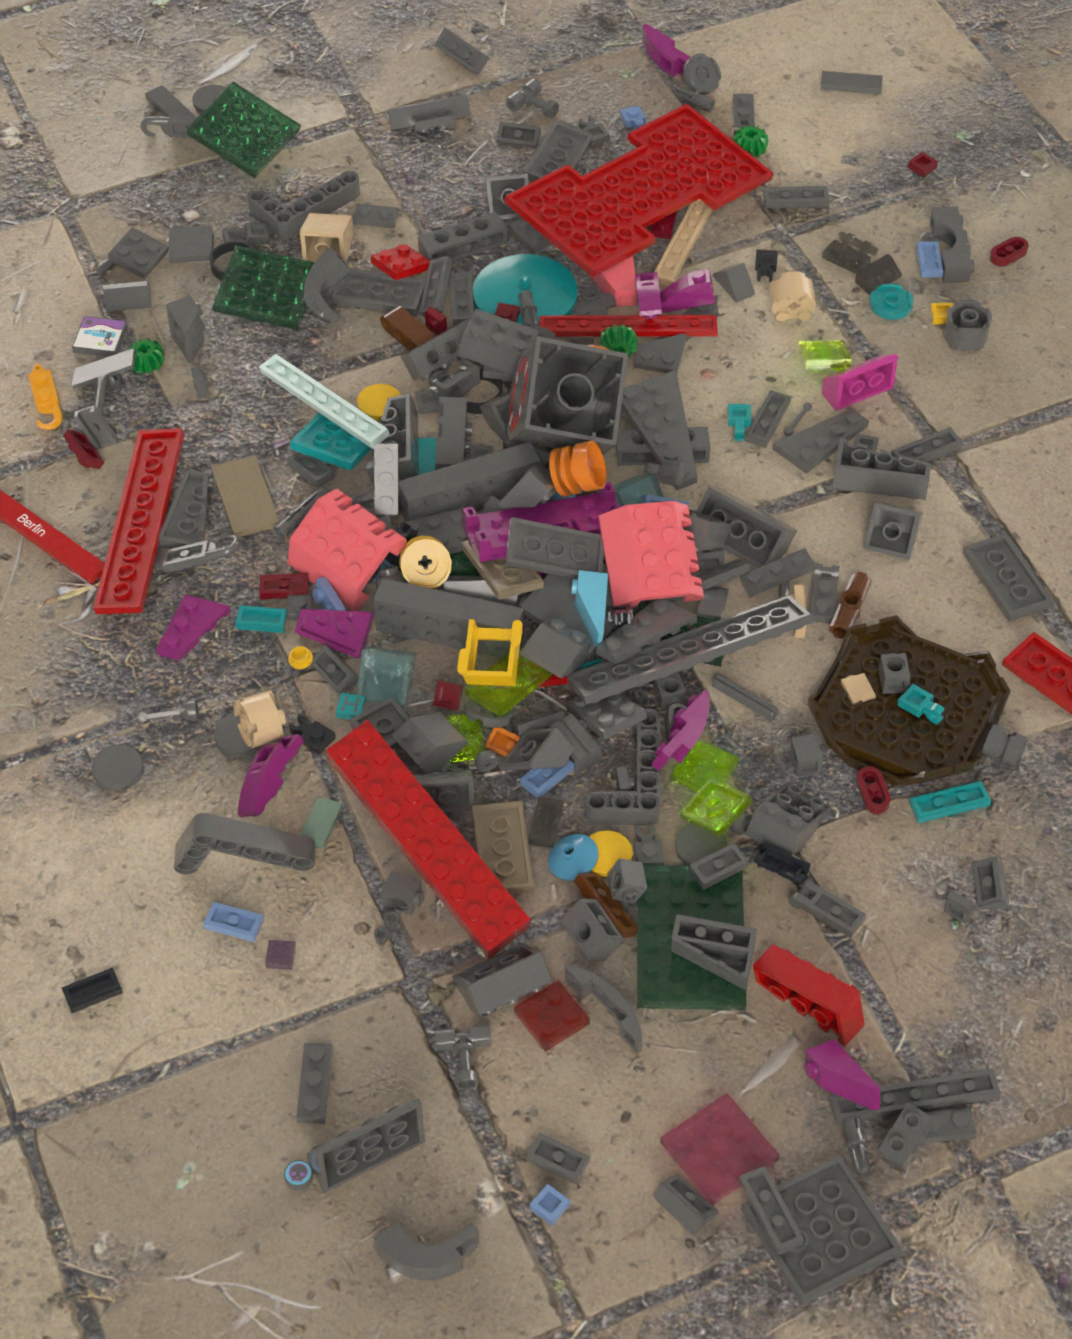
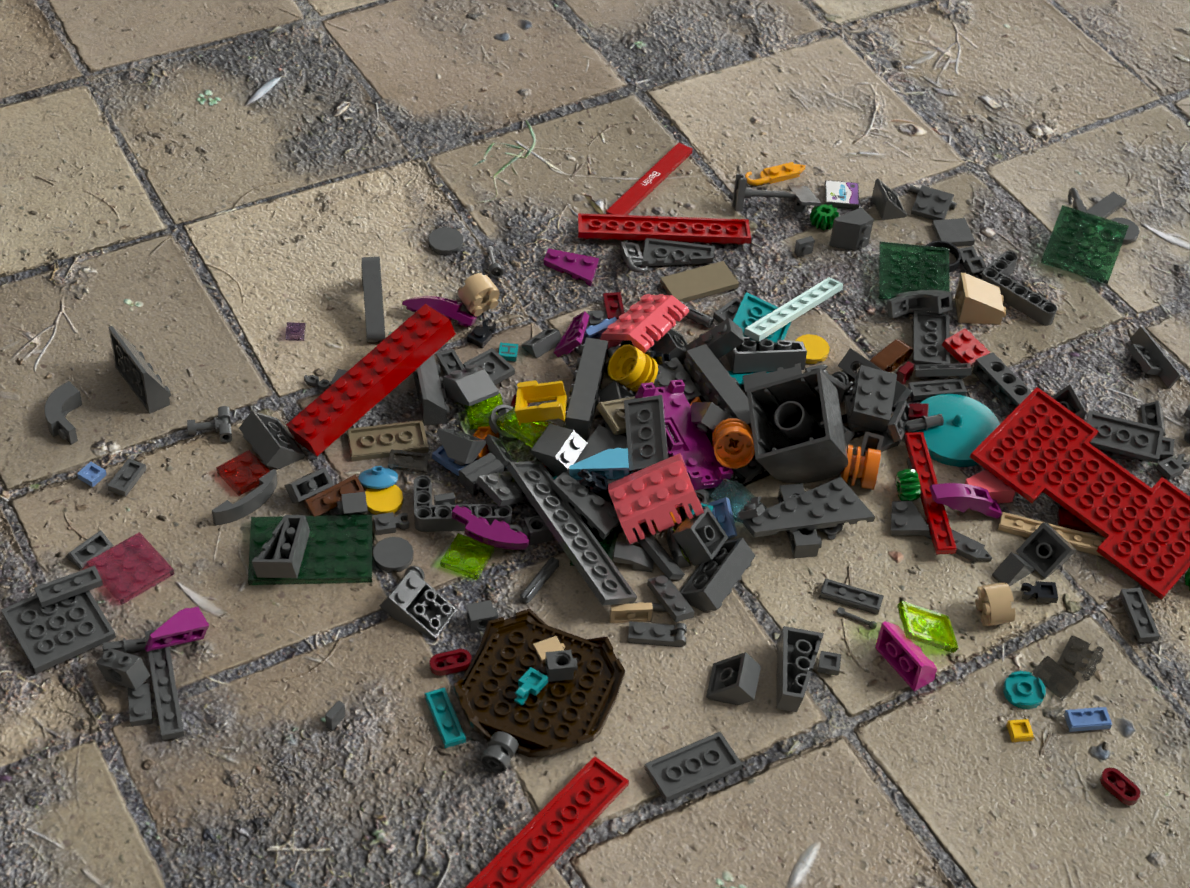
camera: 80 degrees right, 5 degrees down
black tile [61,967,123,1014] -> none
dark red plate [63,429,105,470] -> none
medium blue plate [204,902,264,942] -> none
teal tile [235,605,287,633] -> none
yellow plate [288,646,313,669] -> none
dark grey plate [296,1043,332,1124] -> none
dark grey plate [353,204,399,228] -> none
clear light blue slope [357,646,416,706] -> none
dark grey piece [475,750,505,772] -> none
dark grey plate [574,286,616,316] -> none
magenta slope [660,269,715,313] -> none
clear neon green plate [679,777,752,837] -> none
dark grey plate [689,843,748,890] -> none
teal plate [727,404,751,441] -> none
red wedge [753,944,865,1047] -> none
black hinge [754,842,811,885] -> none
dark grey wing [773,409,869,474] -> none
dark grey plate [788,879,866,938] -> none
reddish brown piece [829,572,872,639] -> none
dark grey plate [891,427,963,462] -> none
dark grey arch [929,207,975,283] -> none
dark grey brick [944,299,992,350] -> none
dark grey slope [972,856,1010,909] -> none
none -> dark grey slope [1016,522,1077,579]

